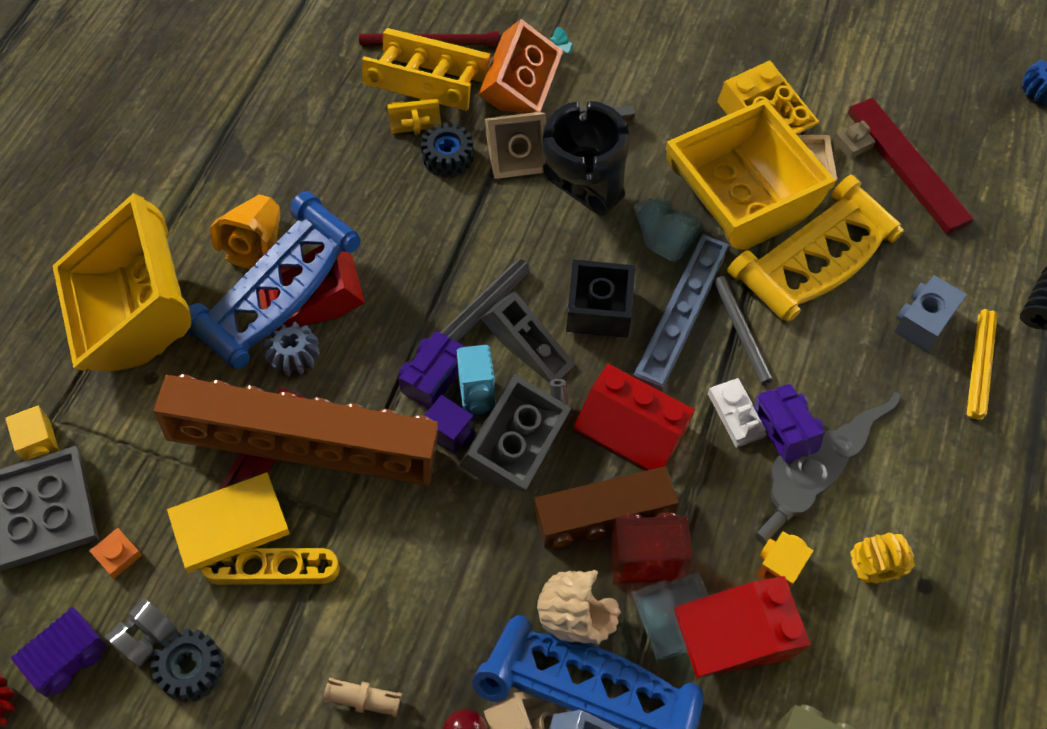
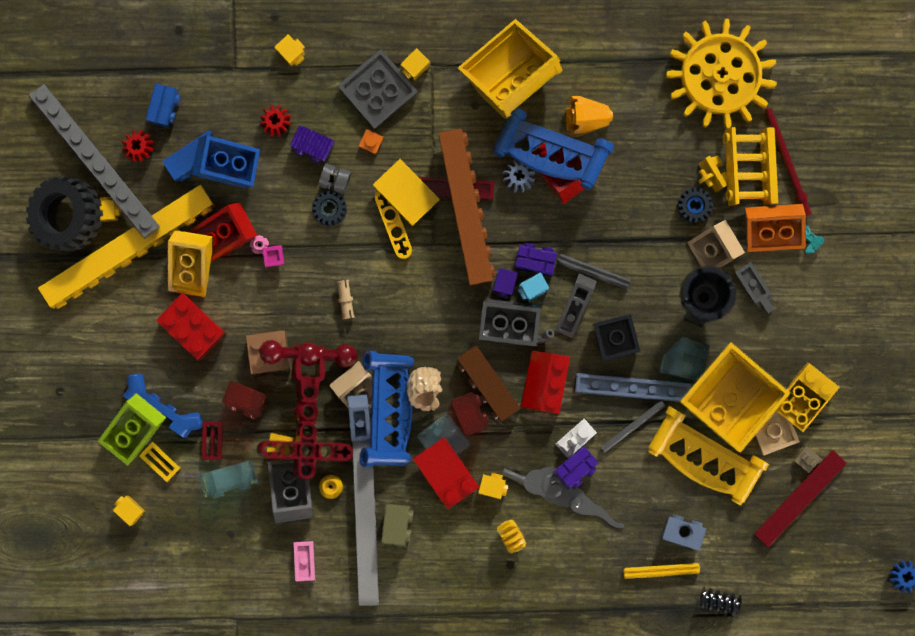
camera: 75 degrees right, 25 degrees up
none -> yellow gear [666,19,777,130]

